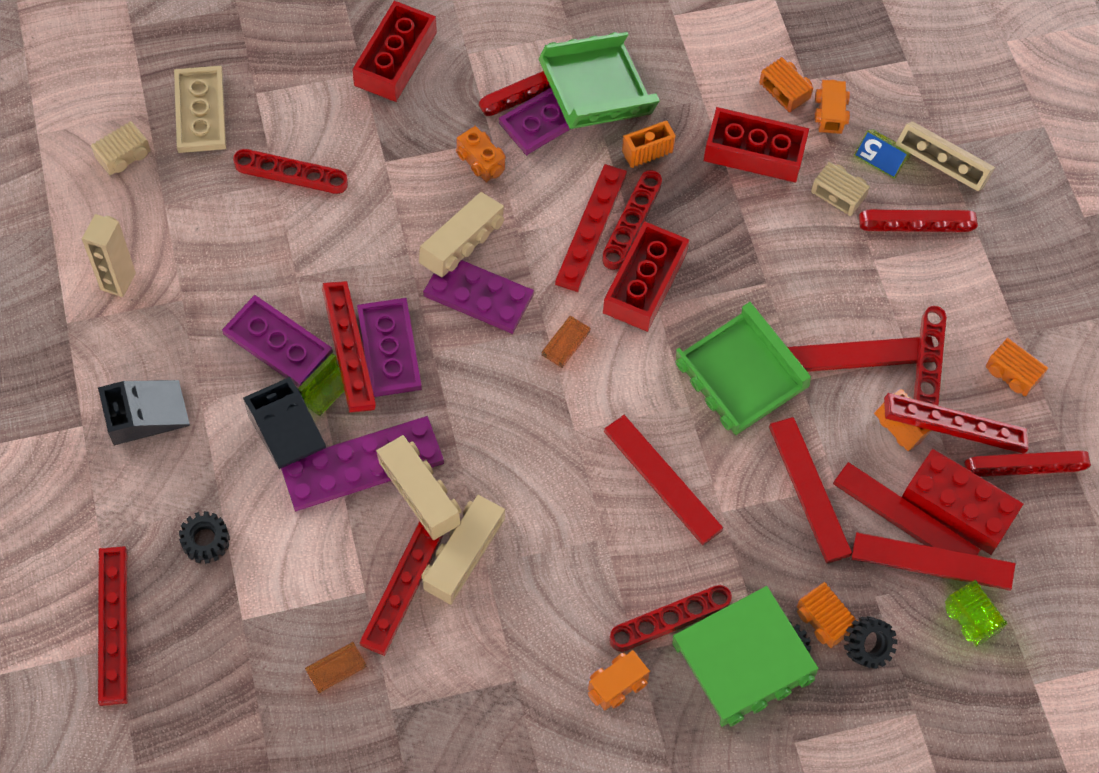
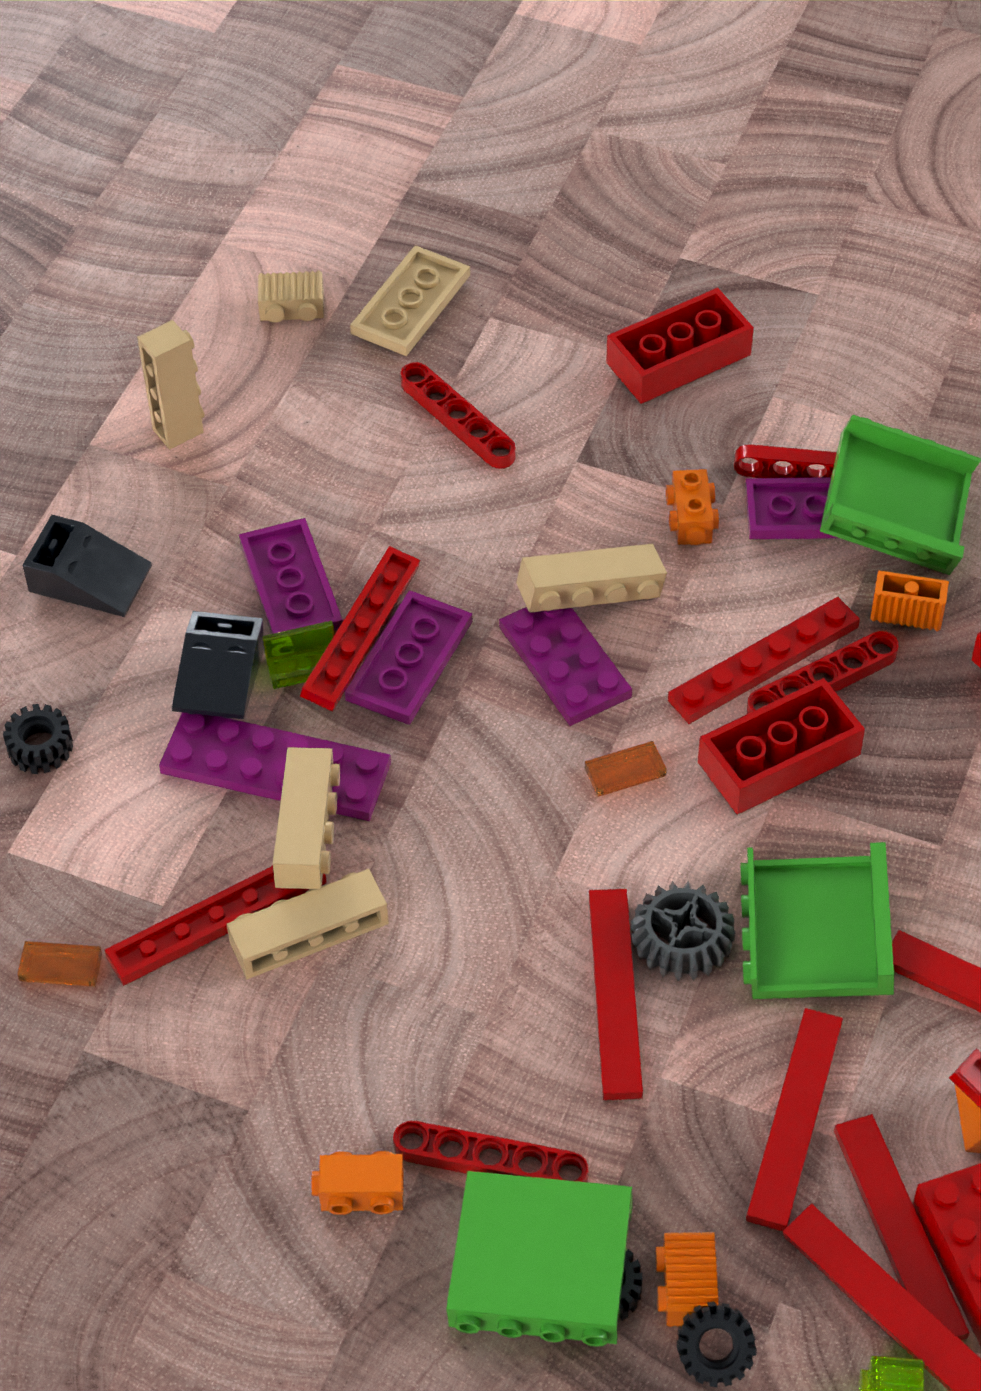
camera: 40 degrees right, 10 degrees down
none -> dark grey gear [631,881,735,981]

